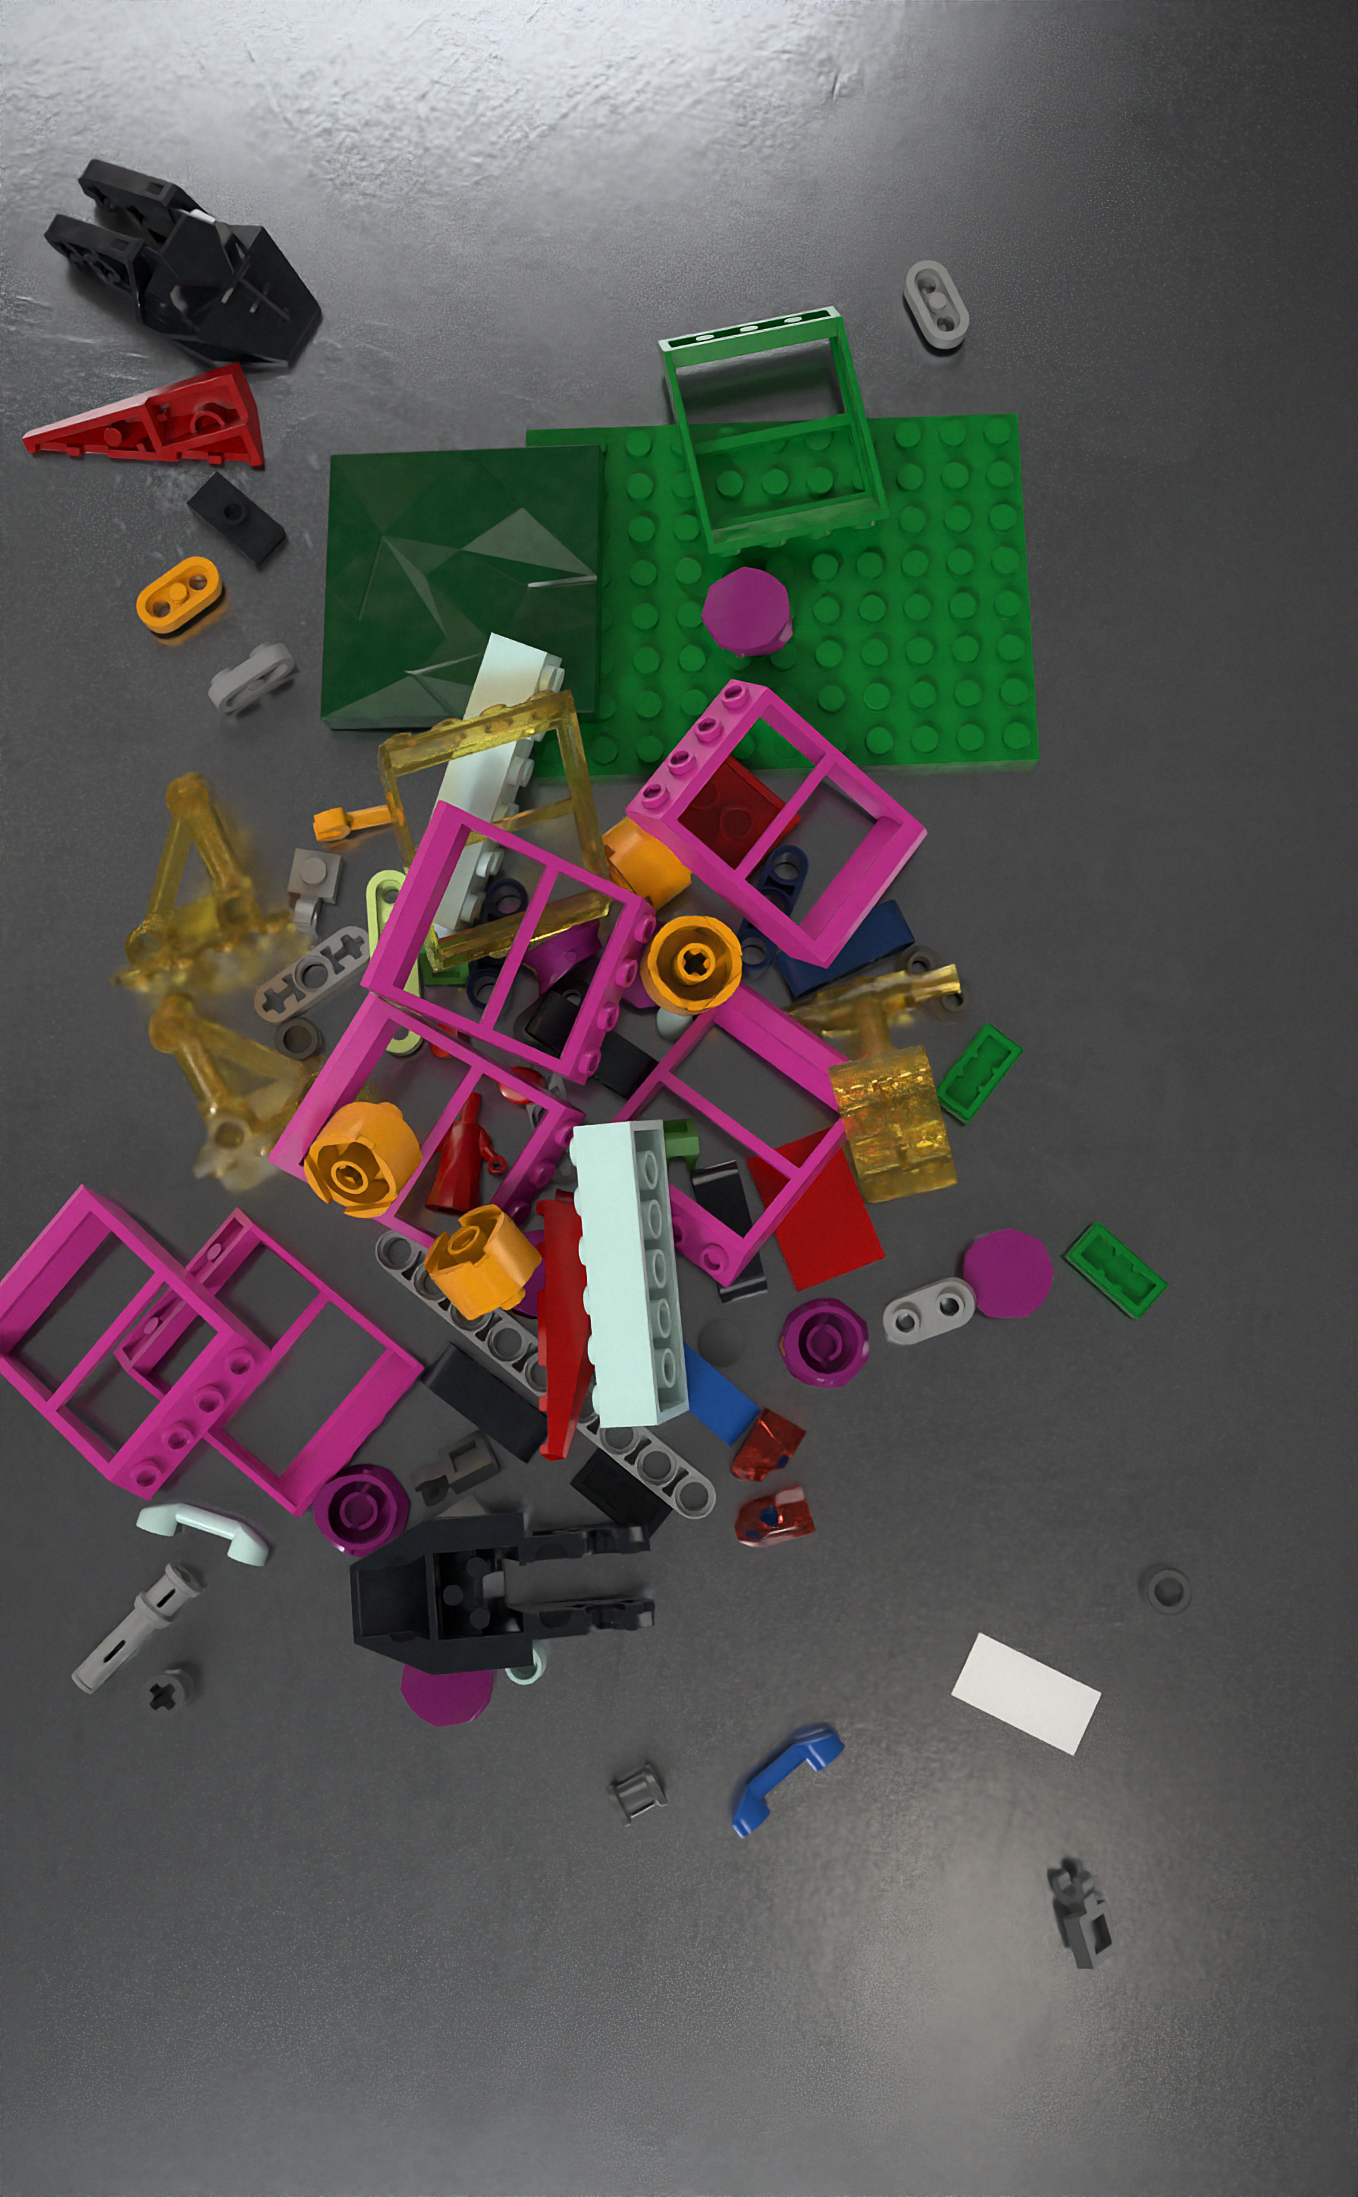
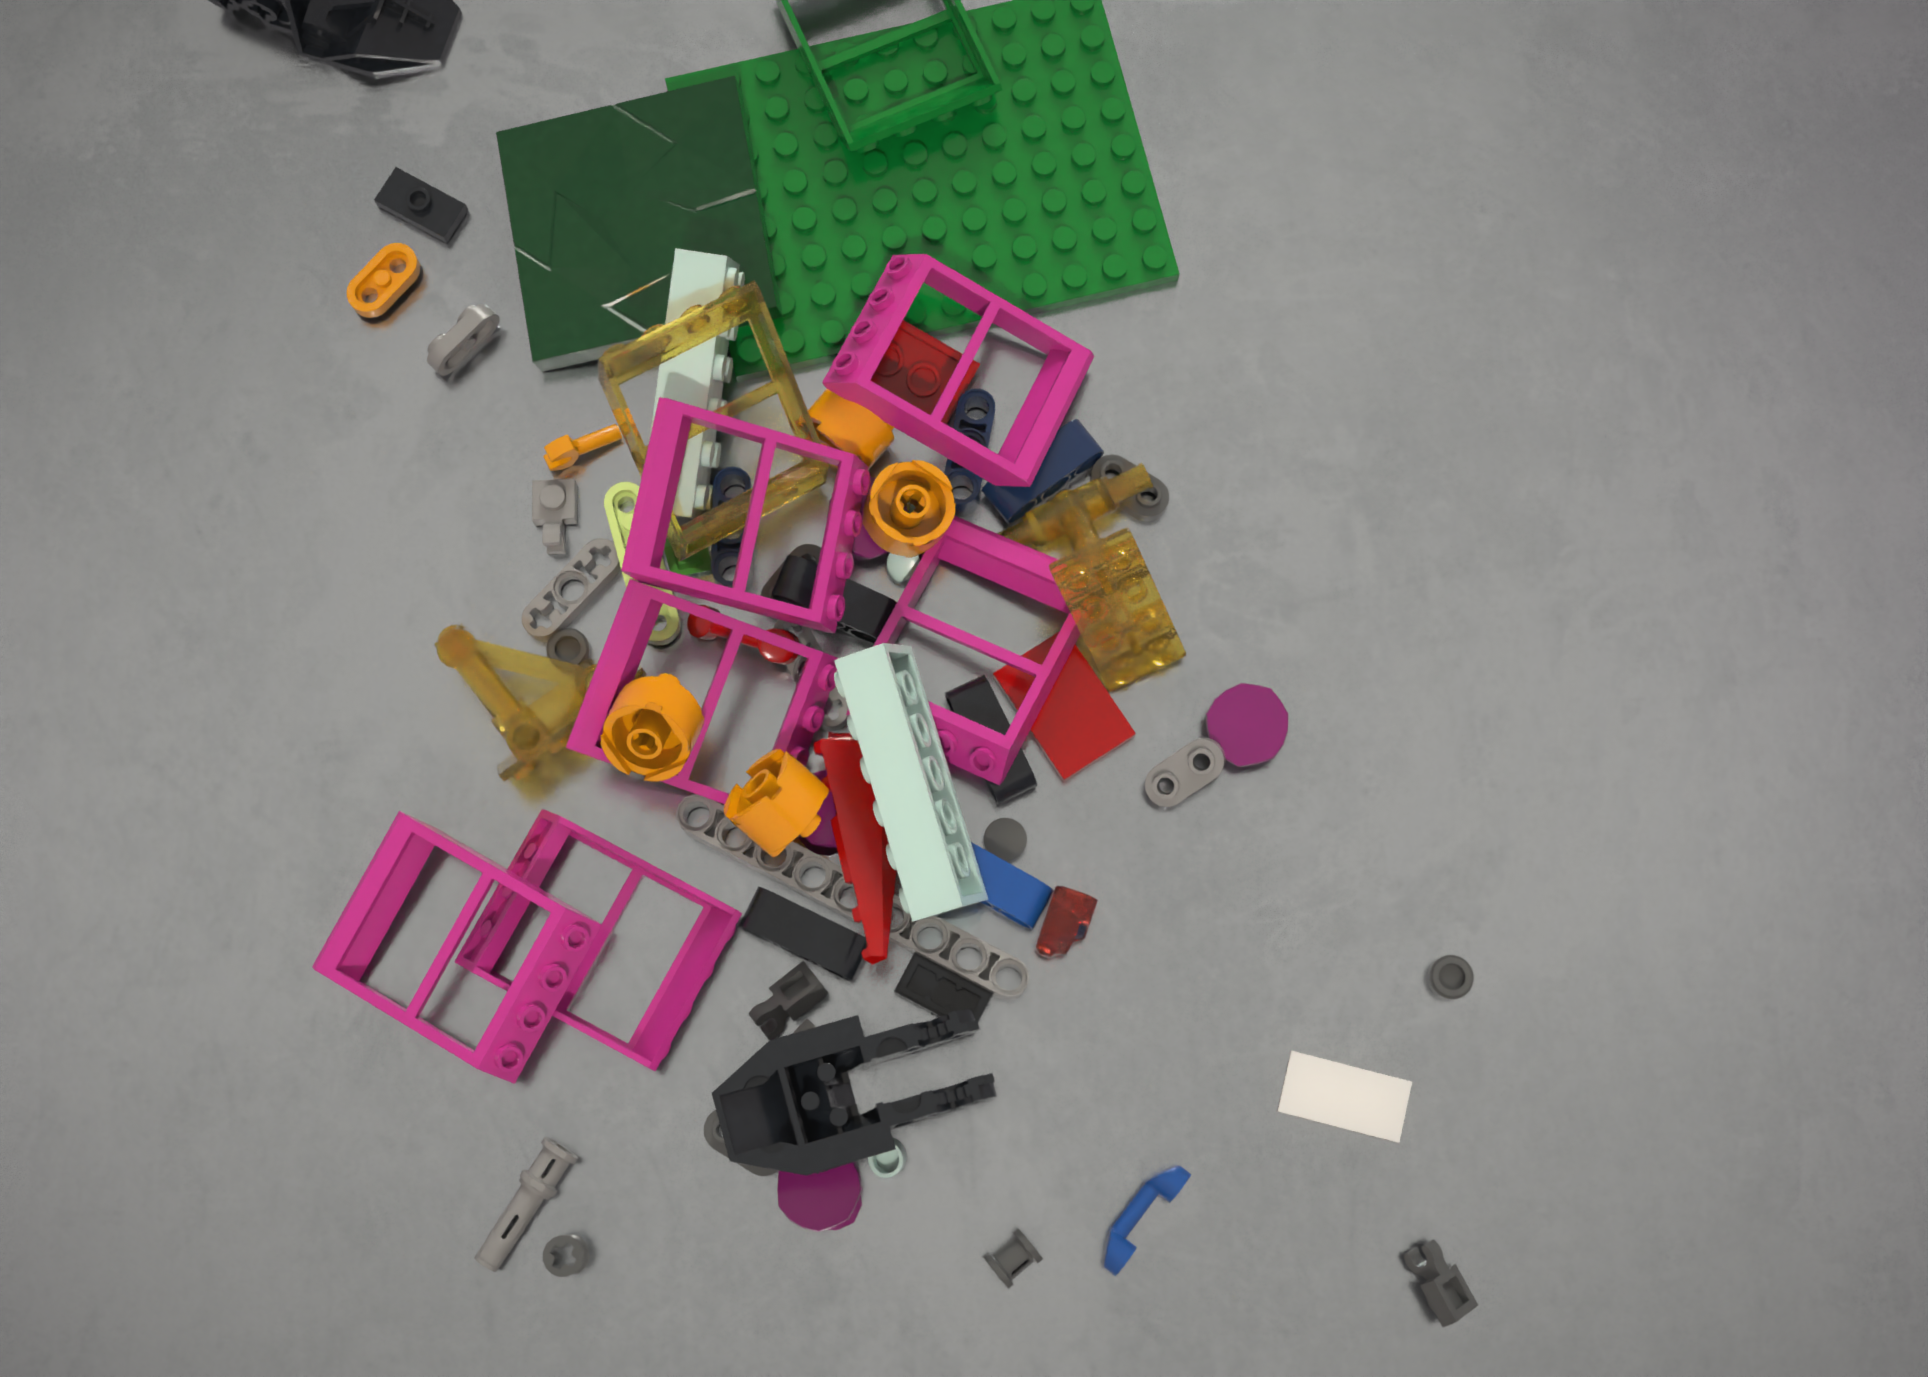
camera: 10 degrees left, 5 degrees down
red wedge [22,361,265,466] -> none
clear yellow plate [108,772,295,990] -> none
light aqua bar [136,1502,269,1566] -> none
magenta hat [312,1464,410,1557] -> none
red piece [419,1092,507,1217] -> none
magenta hat [521,918,604,998] -> none
bright green tile [663,1117,700,1173] -> none
magenta hat [701,567,793,658] -> none
clear red rock [734,1483,816,1547] -> none
magenta hat [777,1298,869,1389] -> none
green plate [929,1022,1024,1125] -> none
green plate [1064,1221,1169,1320] -> none

